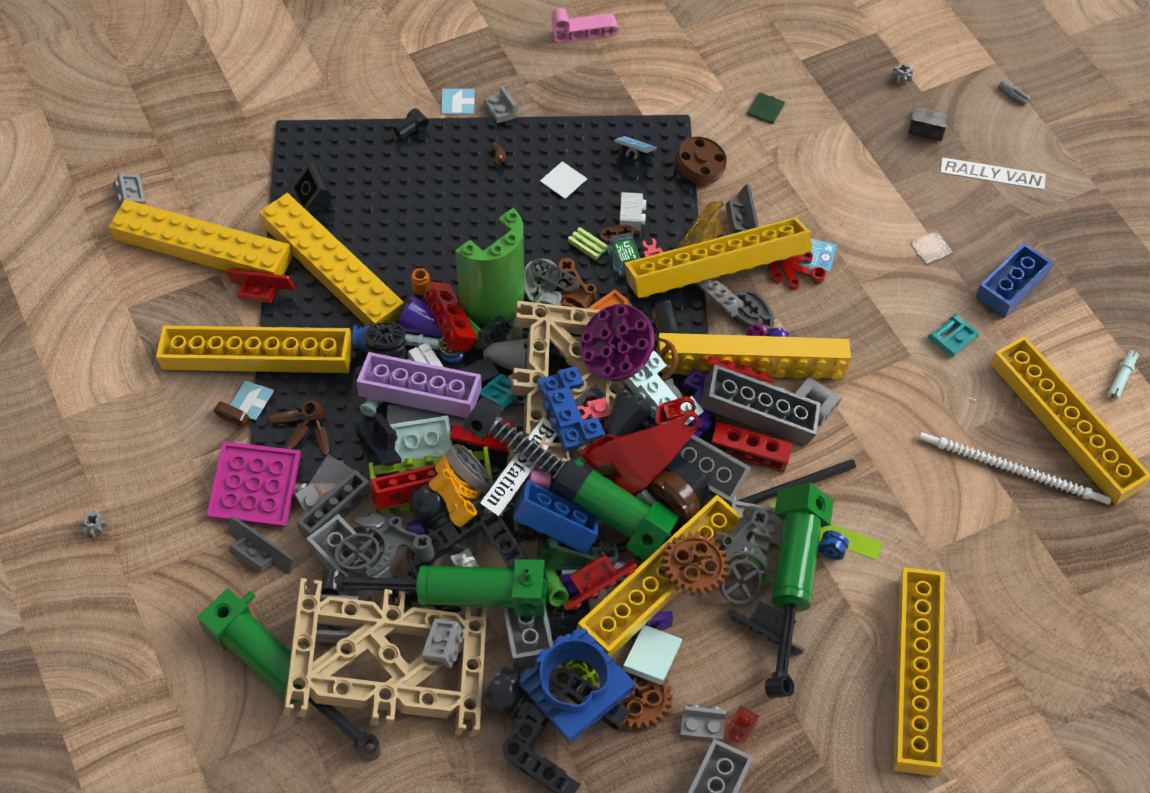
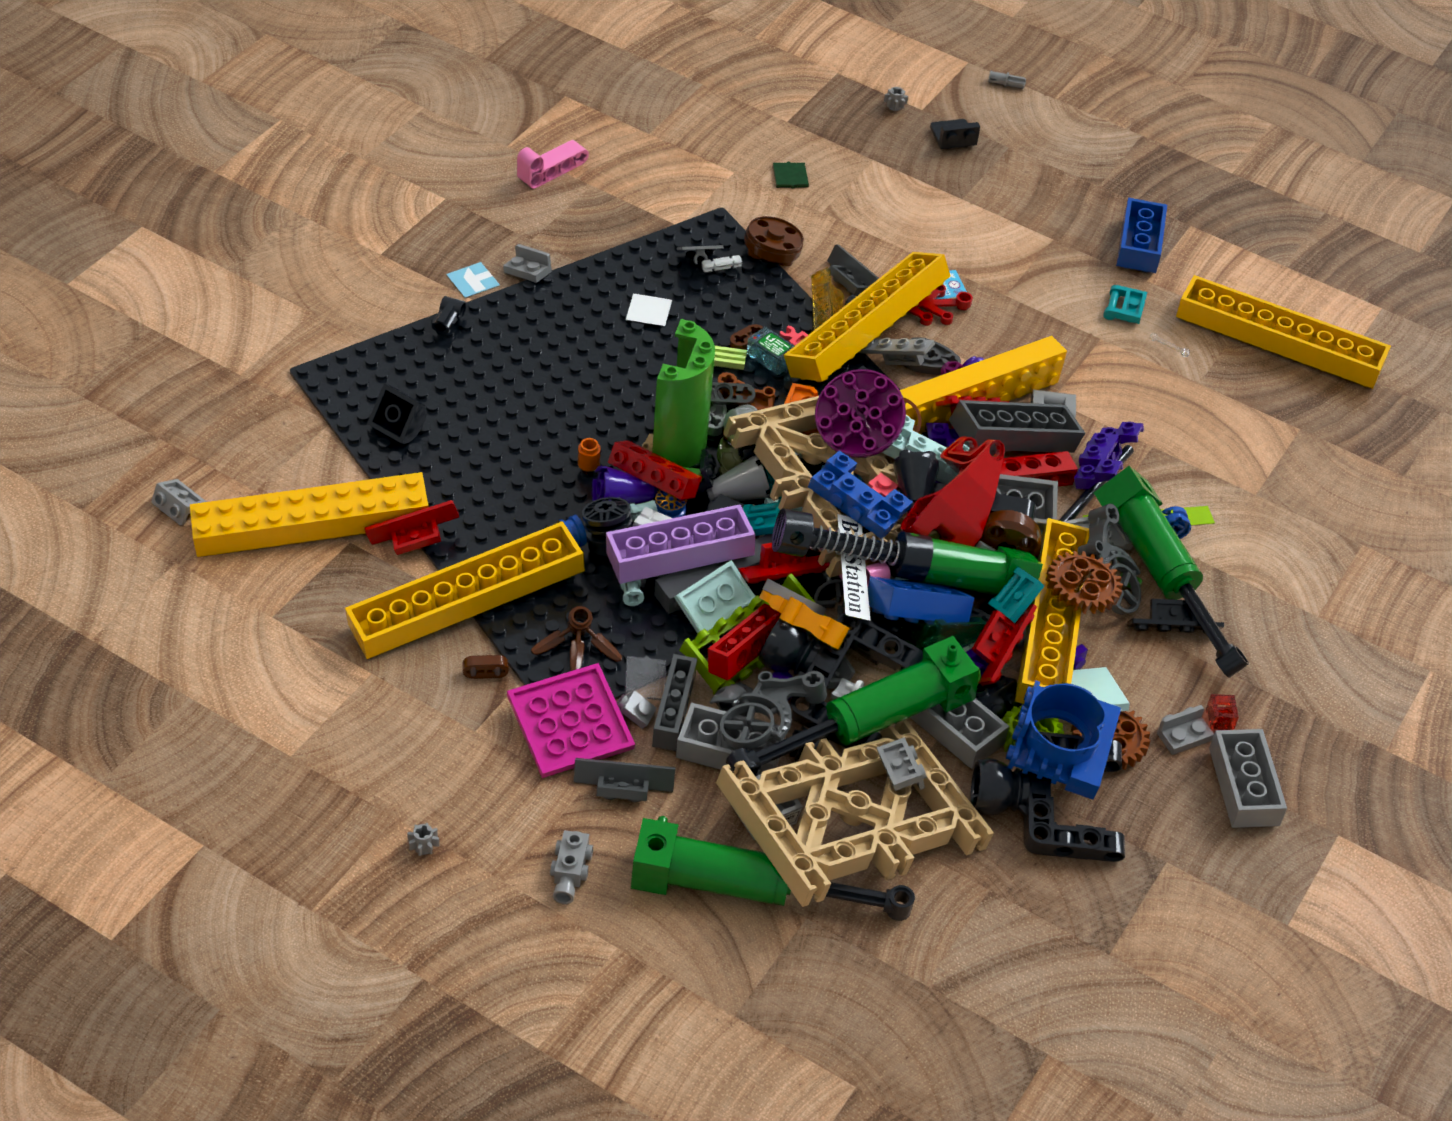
camera: 35 degrees left, 10 degrees down
medium azure sticker [230,380,274,420] -> none
yellow brick [259,193,404,326] -> none
black bracket [355,413,402,466] -> none
reddish brown arm [490,142,506,165] -> none
white brick [620,192,646,232] -> none
yellow brick [893,567,944,776] -> none
clear piece [910,231,953,266] -> none
white hose [919,432,1112,505] -> none
white sticker [941,158,1046,189] -> none
light aqua pin [1107,350,1139,401] -> none
none -> light grey brick [550,830,593,904]
none -> white axle [702,255,742,273]
none -> teal plate [988,566,1044,623]
none -> dark purple bracket [1074,421,1144,490]

